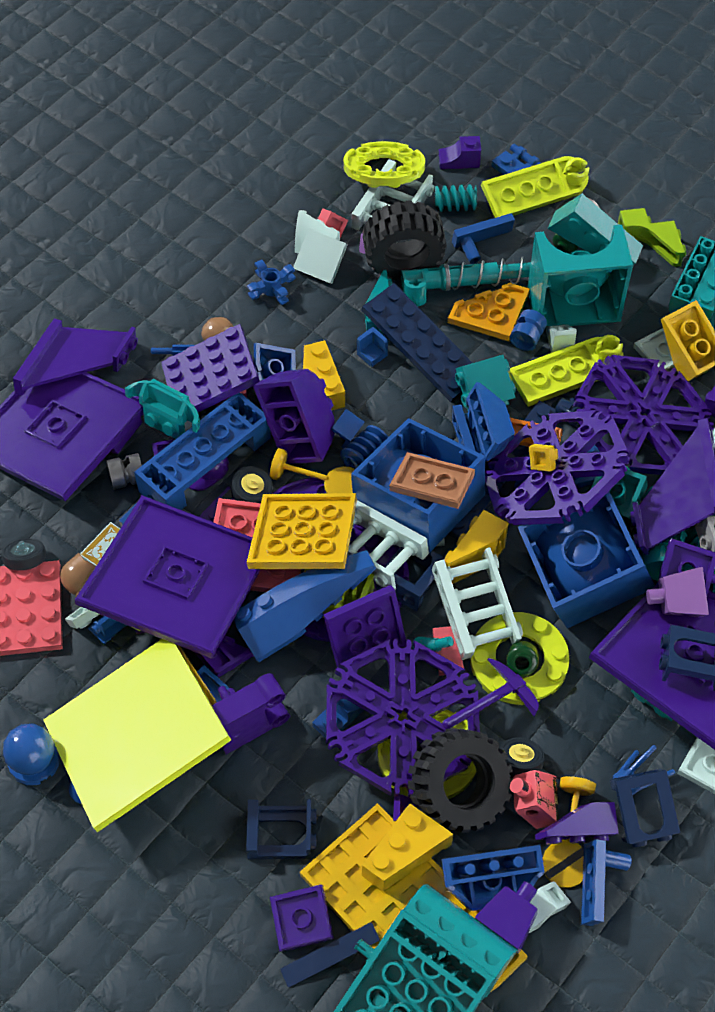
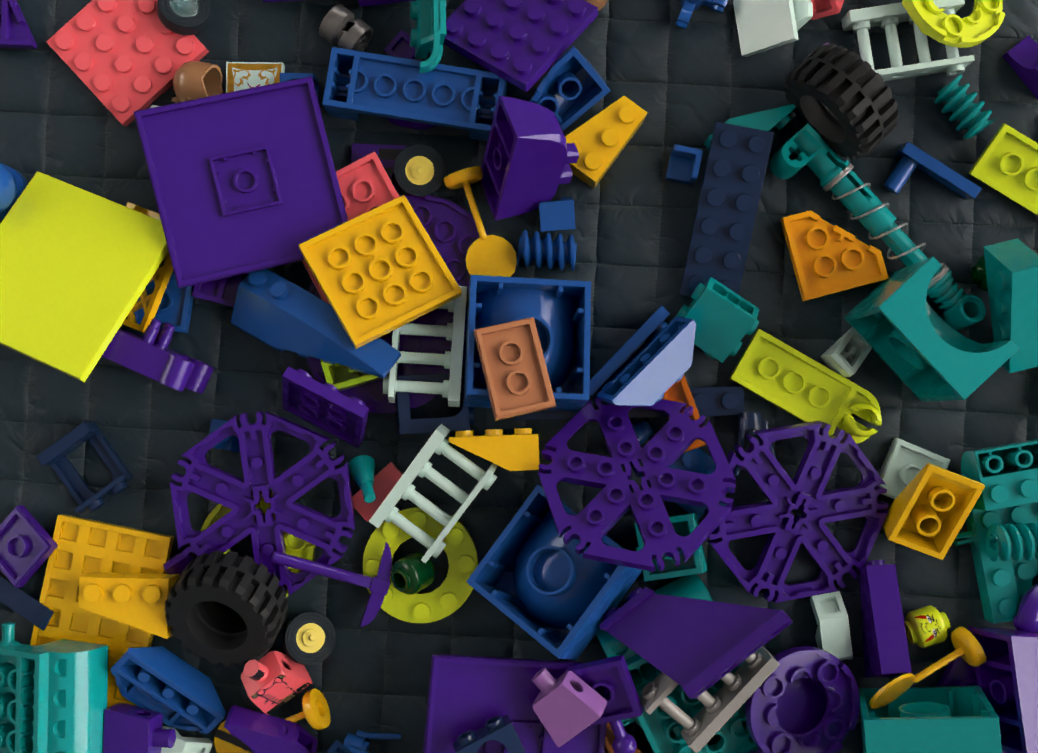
camera: 60 degrees right, 30 degrees up
blue wheel [510,309,547,351] -> none
yellow tile [529,444,558,471] -> none

